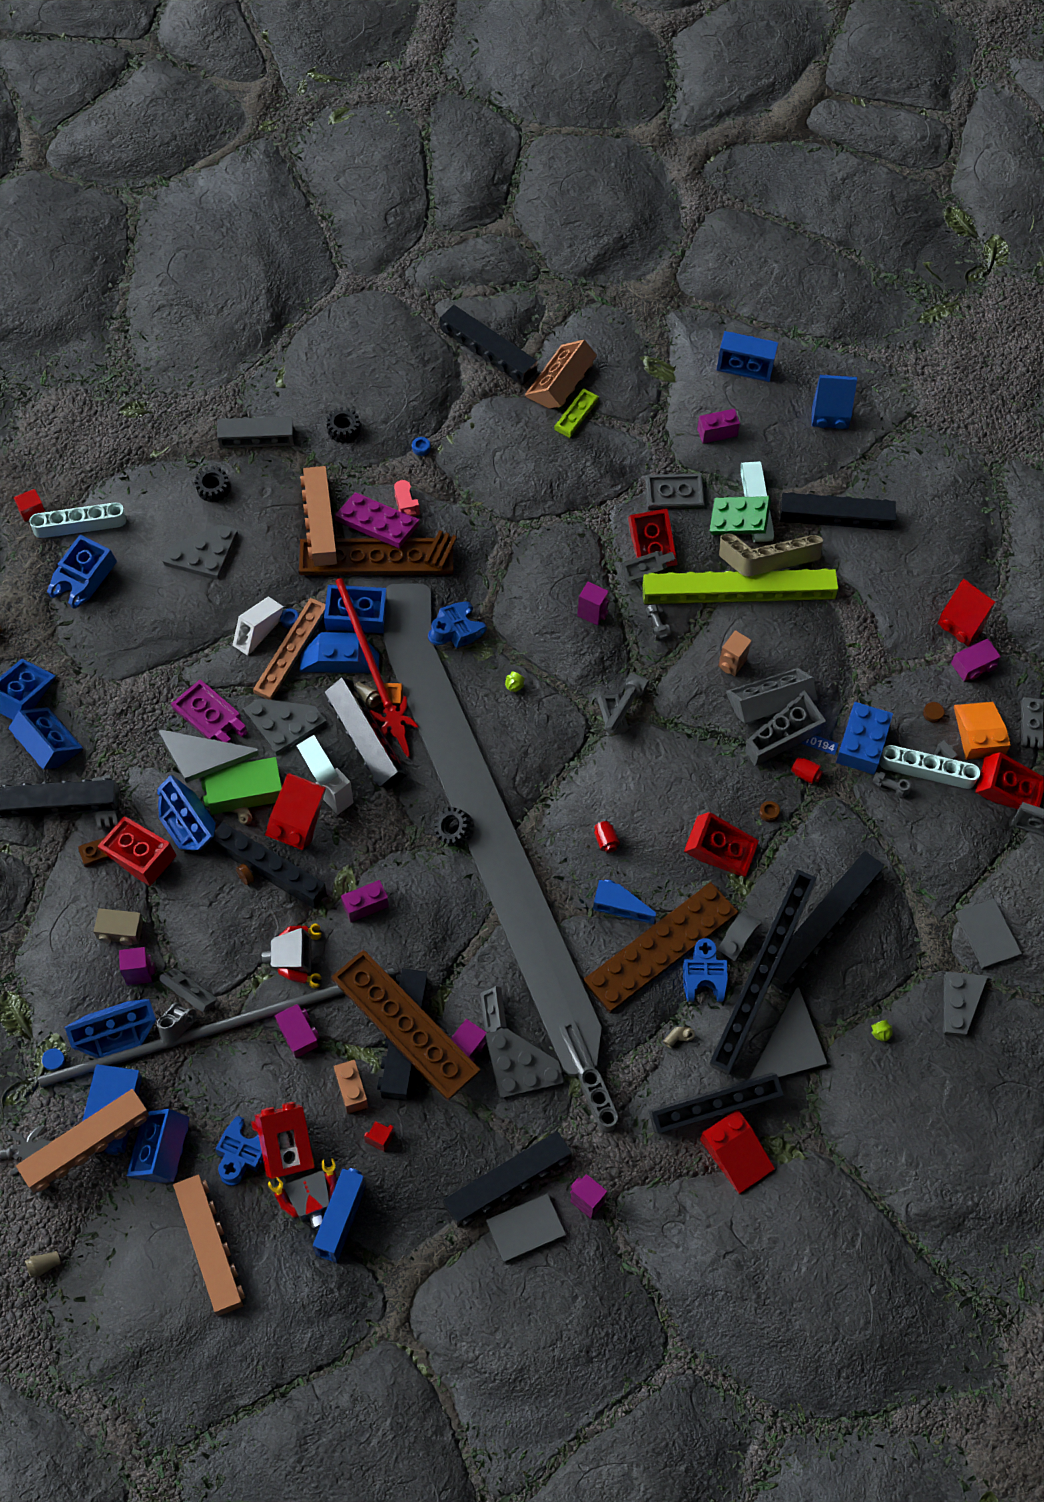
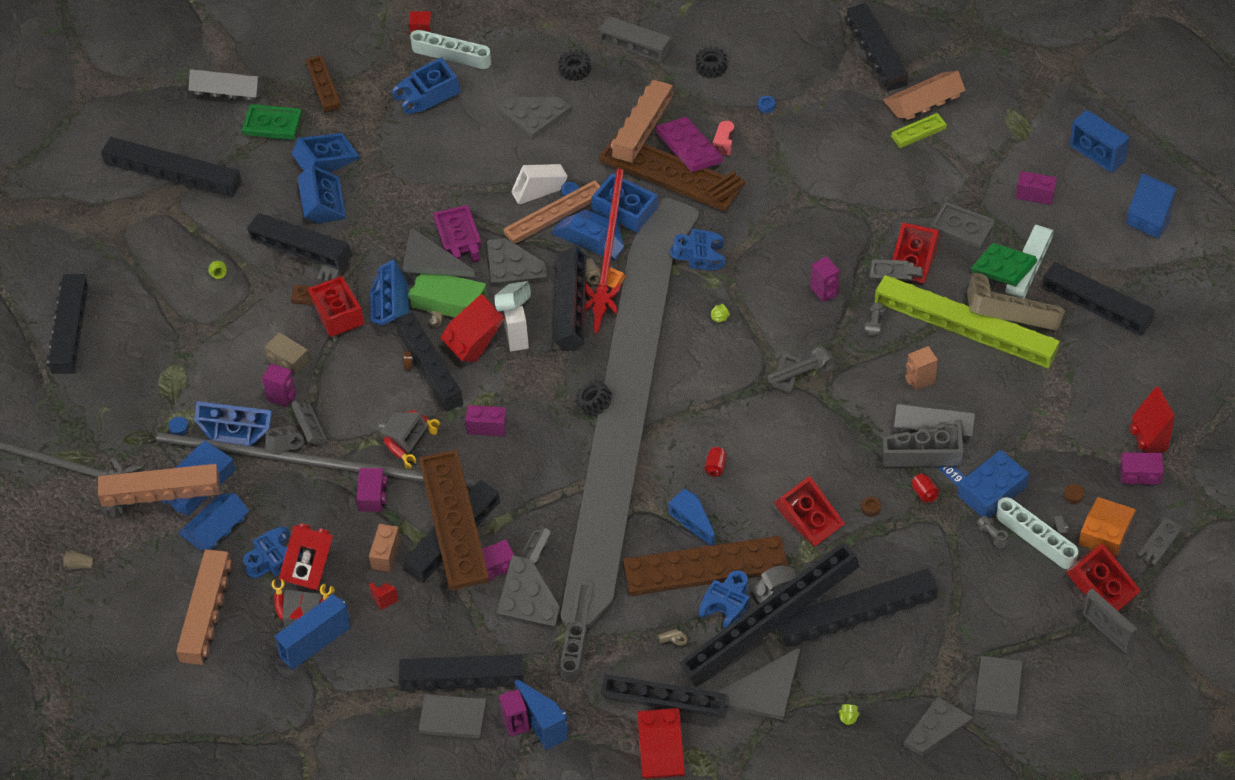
camera: 35 degrees right, 10 degrees down
none -> blue slope [515,680,569,750]

